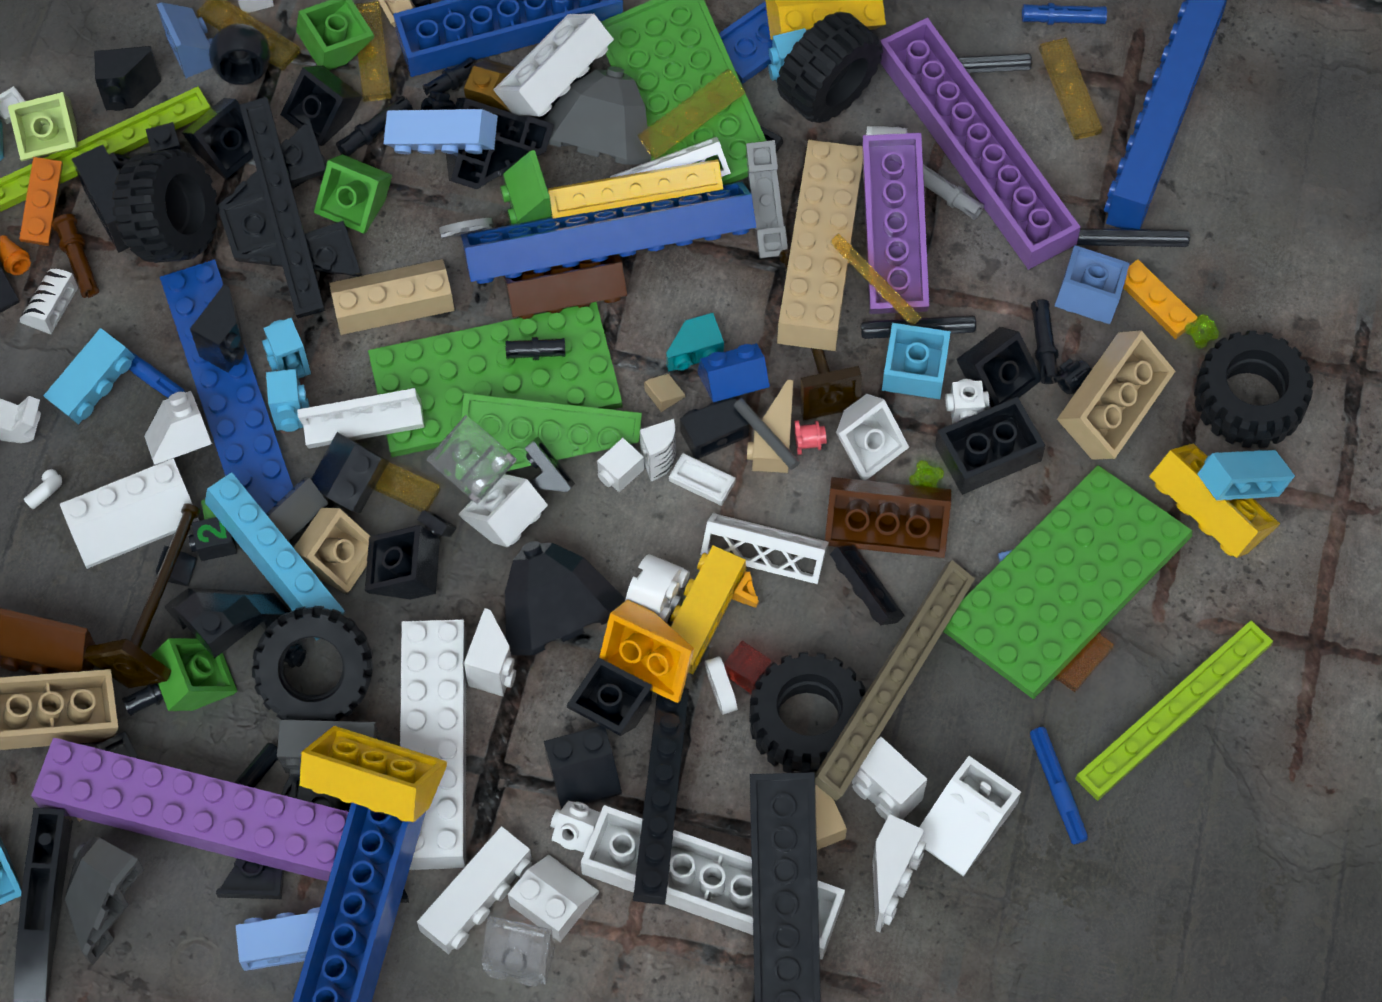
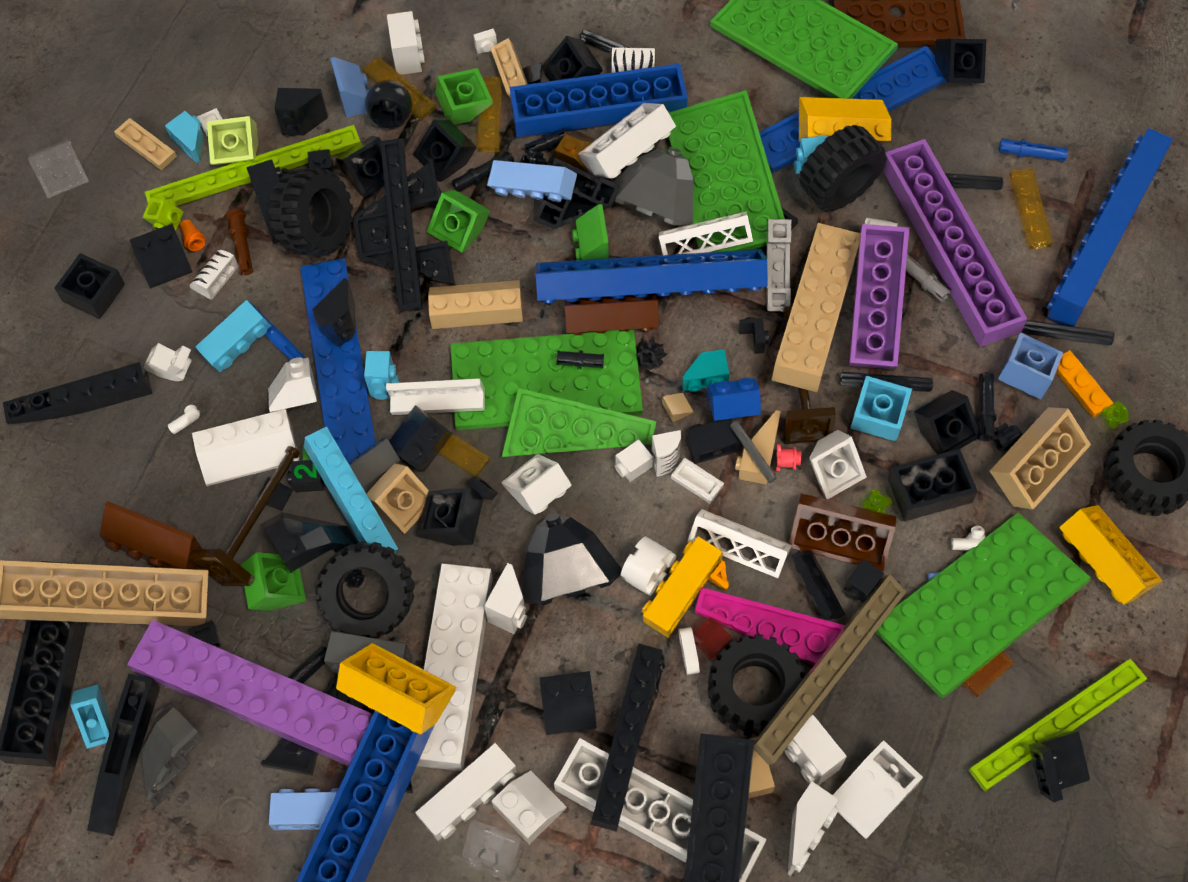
camera: 10 degrees right, 0 degrees up
orange plate [19,157,63,246] -> none
black pin [122,683,164,716] -> none
medium azure brick [262,318,311,378] -> none
clear slope [426,415,517,505] -> none
light grey wheel [439,218,493,238] -> none
slope [525,437,575,492] -> none
yellow plate [548,159,723,219] -> none
white brick [550,800,601,853] -> none
black slope [567,658,653,736] -> none
light orange slope [599,600,694,703] -> none
clear yellow tile [637,69,746,159] -> none
clear yellow tile [830,233,922,325] -> none
white brick [945,379,989,424] -> none
blue axle [1030,727,1088,845] -> none
medium azure brick [1197,450,1295,501] -> none
none -> black gear [636,339,667,370]
none -> dark pink wing [695,587,846,666]
none -> black bracket [738,317,769,354]
none -> black brick [844,559,884,603]
none -> white arm [951,526,985,551]
none -> black bracket [1029,731,1090,802]

